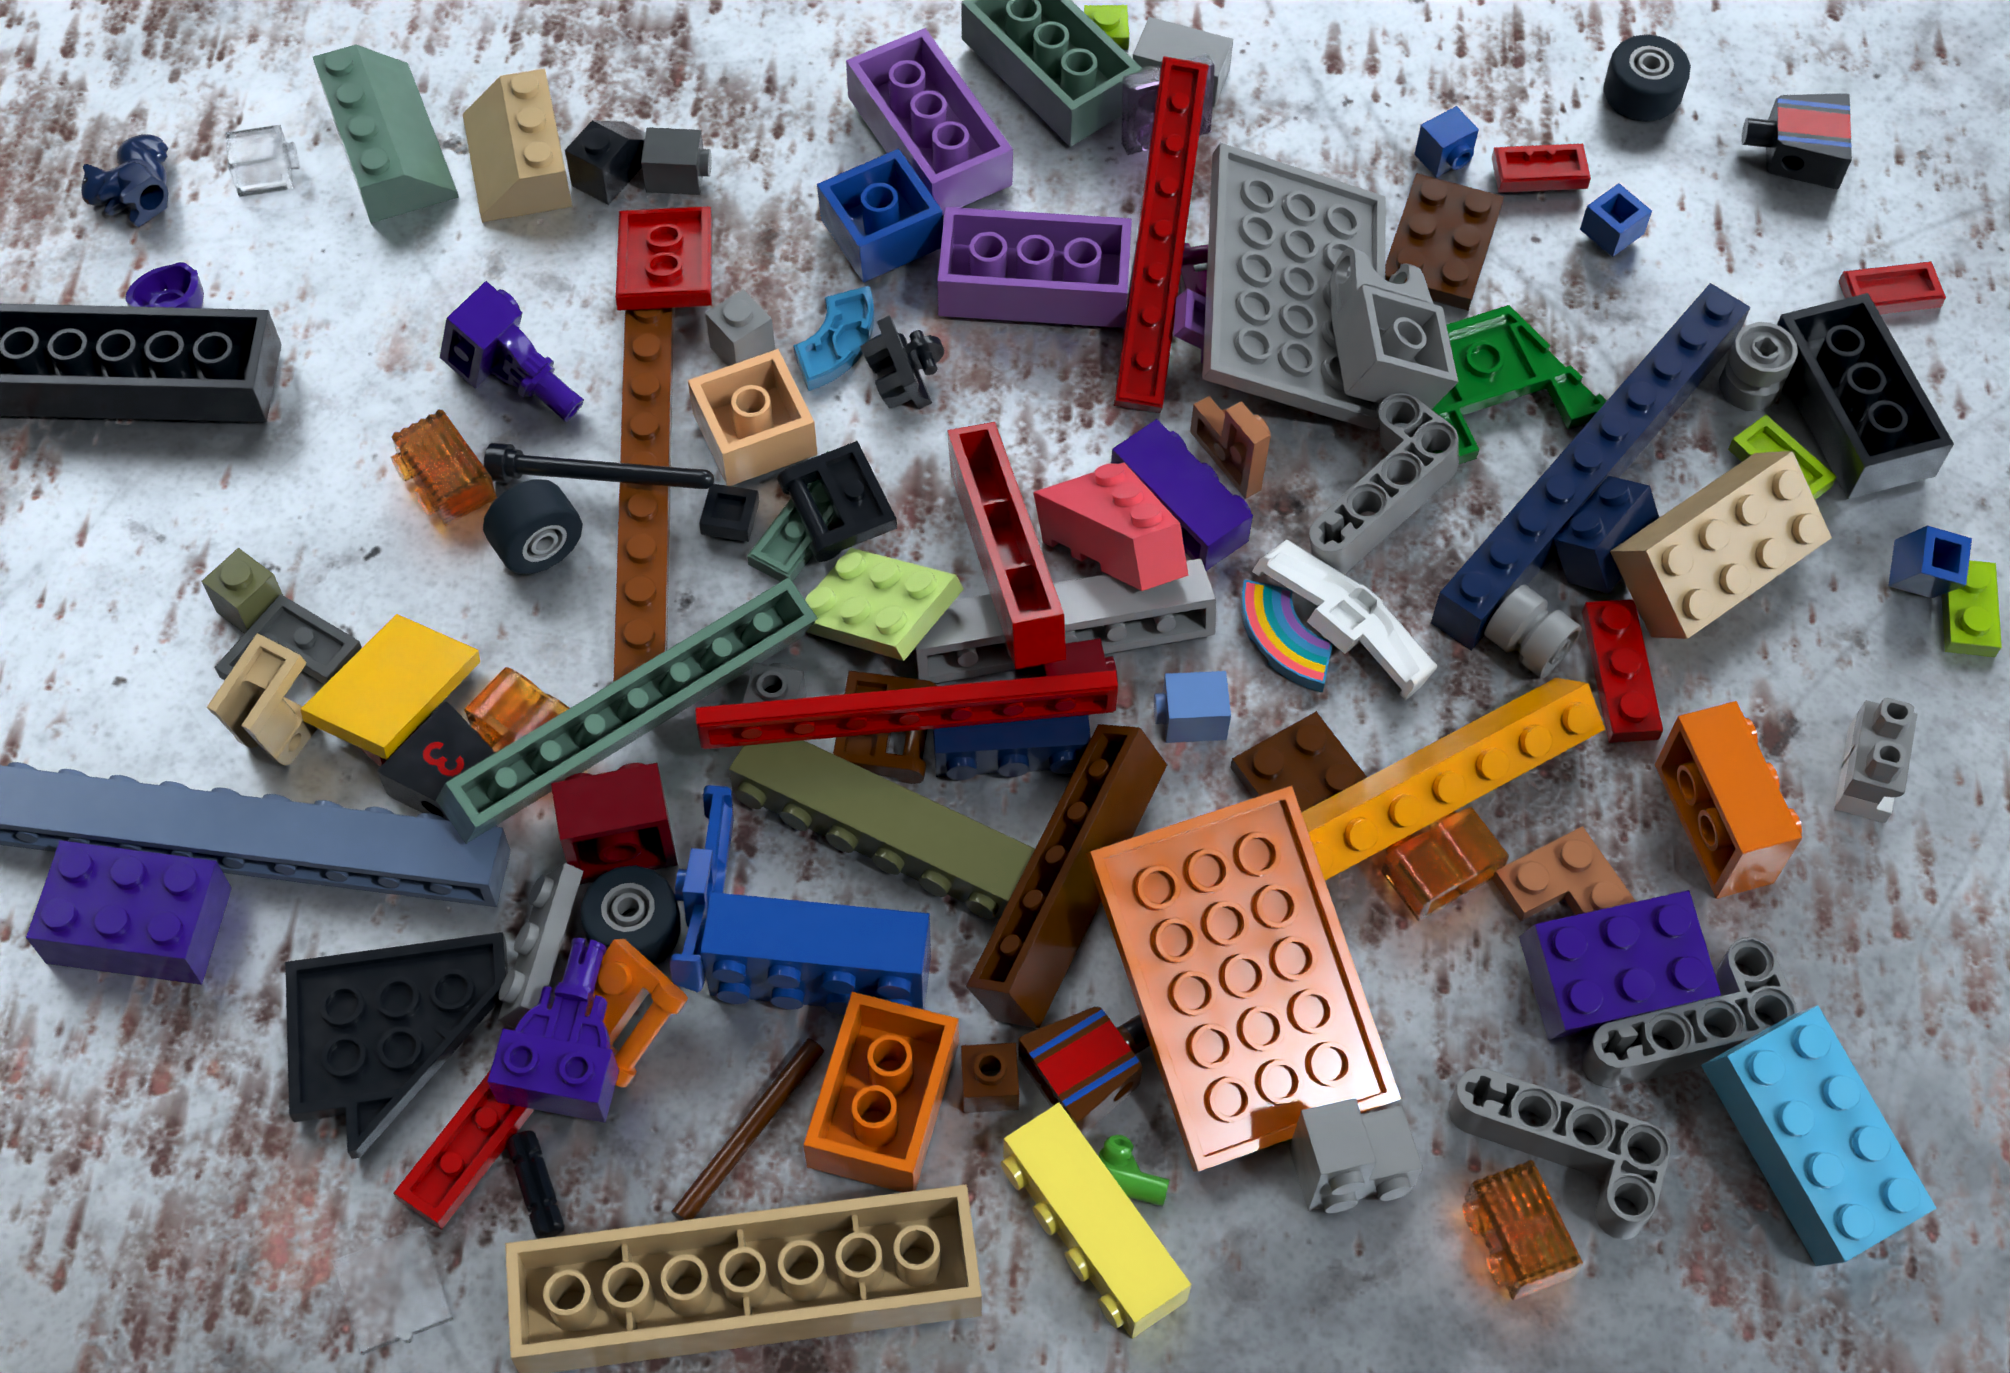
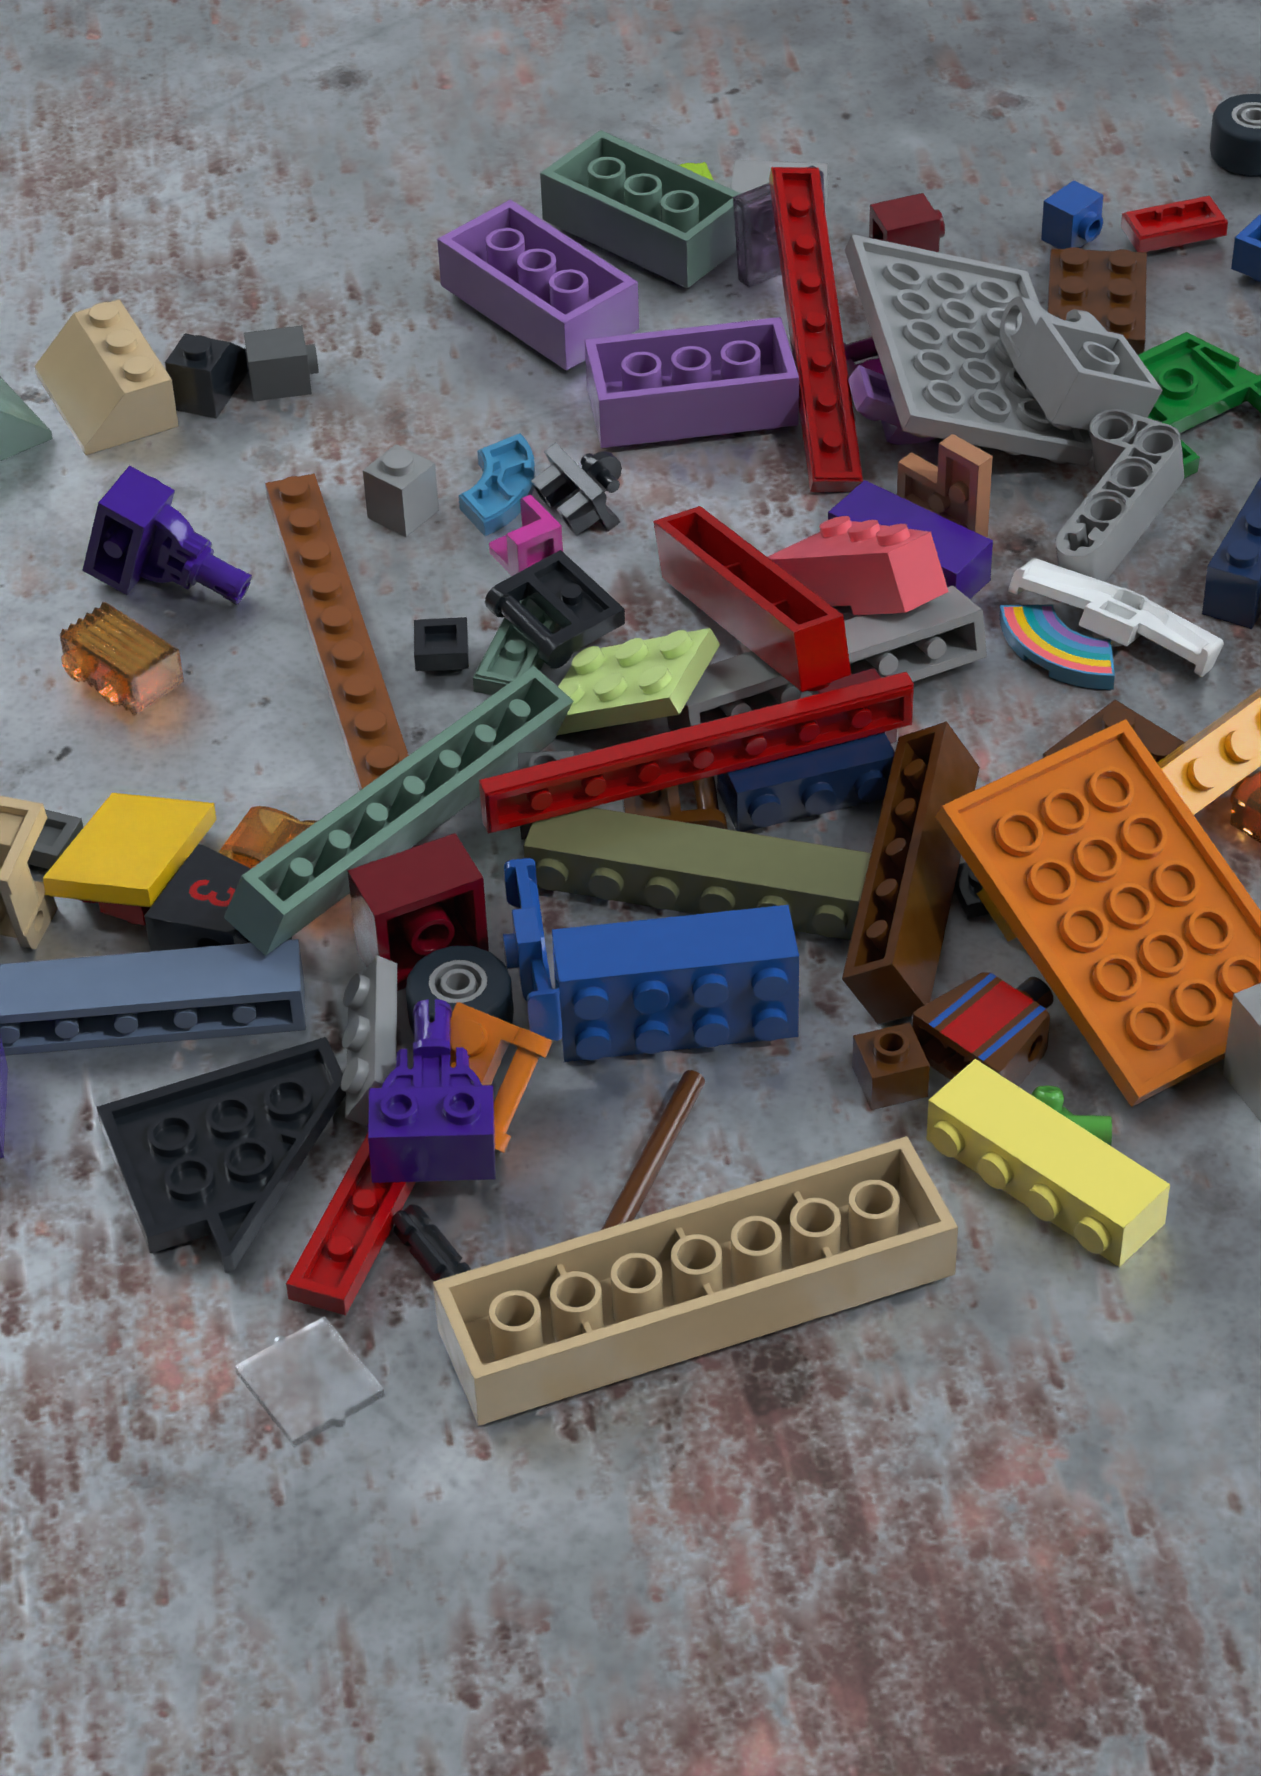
camera: 10 degrees left, 15 degrees down
black wheel [483,479,583,574] -> none
black piece [484,443,714,489] -> none
red tile [616,206,712,311] -> none
light nougat brick [688,349,817,486] -> none
orange brick [803,992,959,1192] -> none
blue brick [817,148,943,283] -> none
medium blue brick [1154,671,1231,743] -> none
none -> dark pink panel [489,495,563,576]
none -> dark red brick [869,193,945,252]

